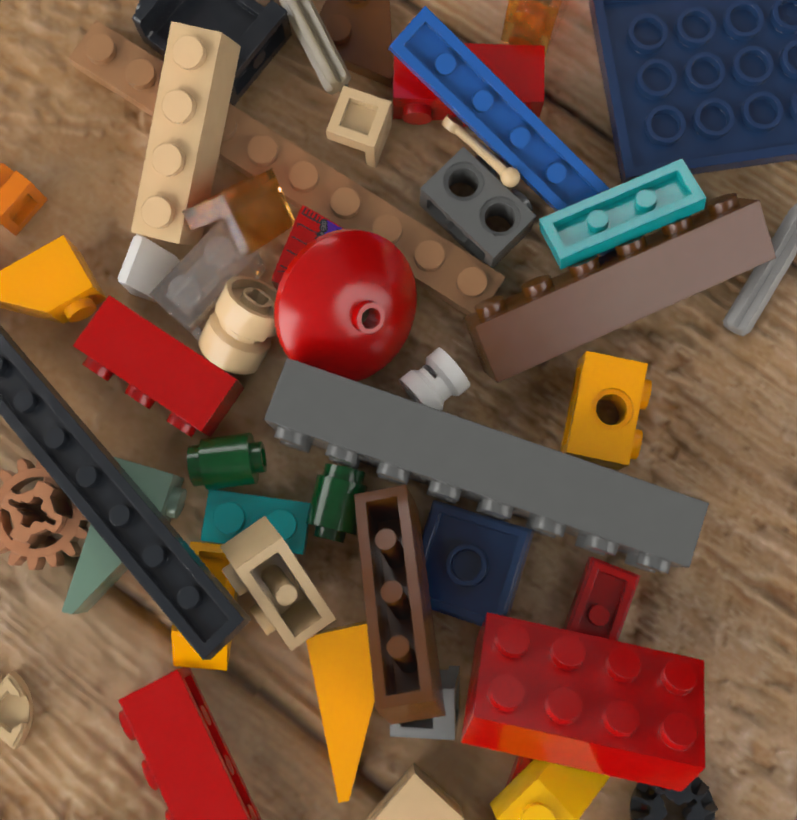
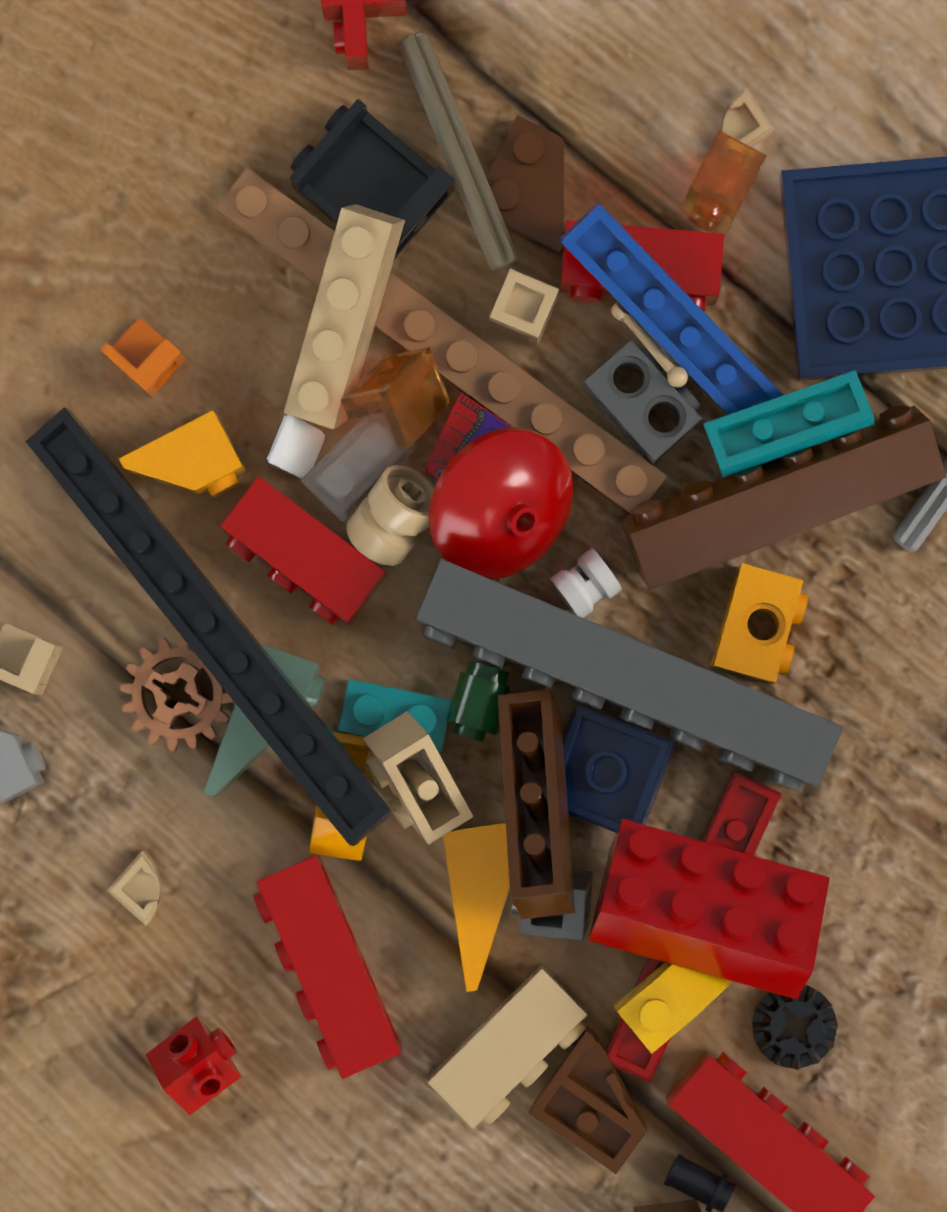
camera: 10 degrees right, 5 degrees up
dark green brick [187,433,267,490] -> none

